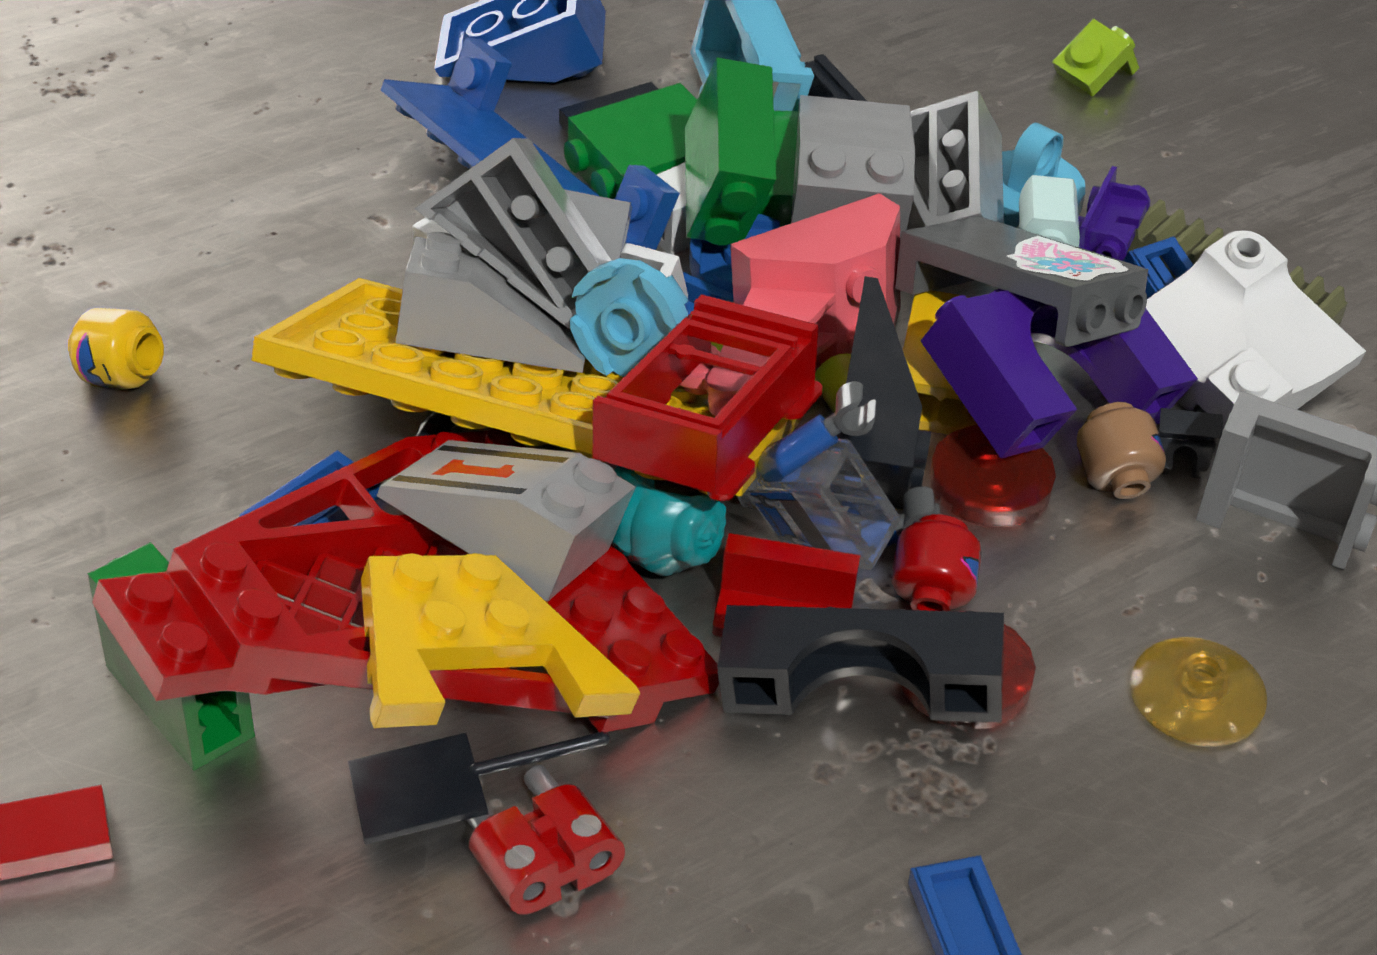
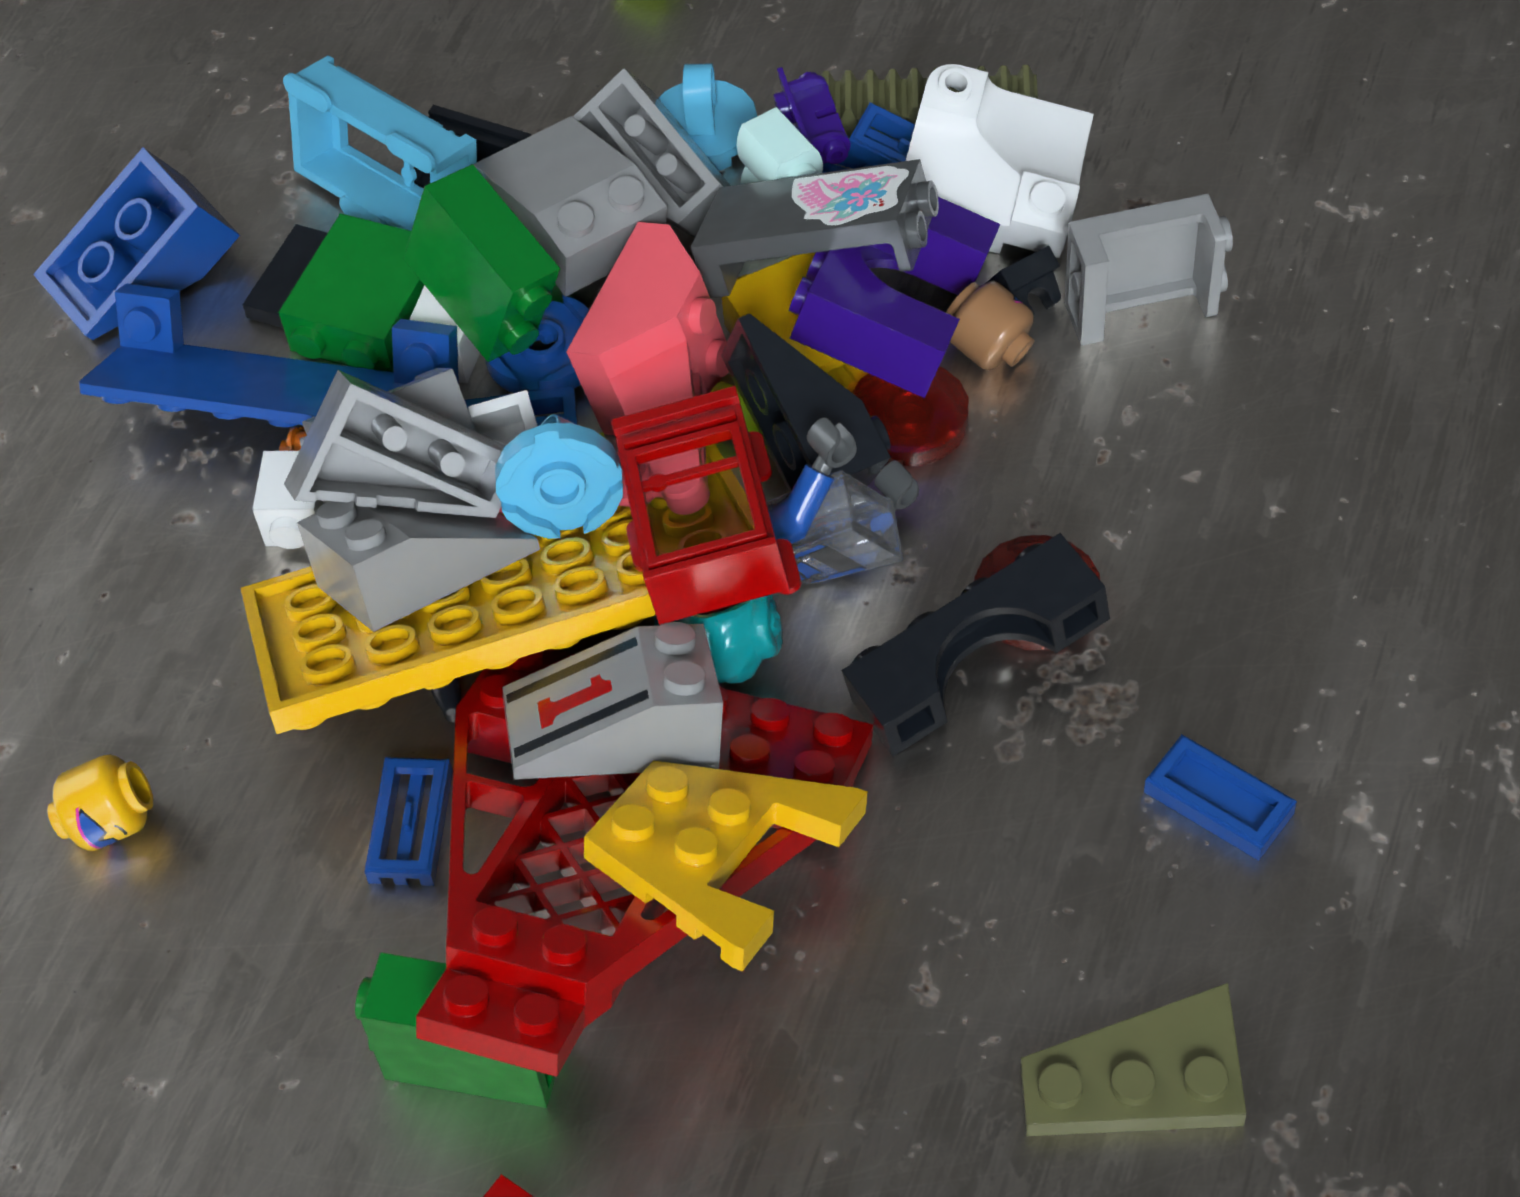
camera: 30 degrees left, 10 degrees up
black piece [348,732,610,845] -> none
red piece [467,765,625,914] -> none
red panel [712,533,860,637] -> none
red head [891,514,982,611] -> none
clear yellow dish [1130,637,1267,747] -> none

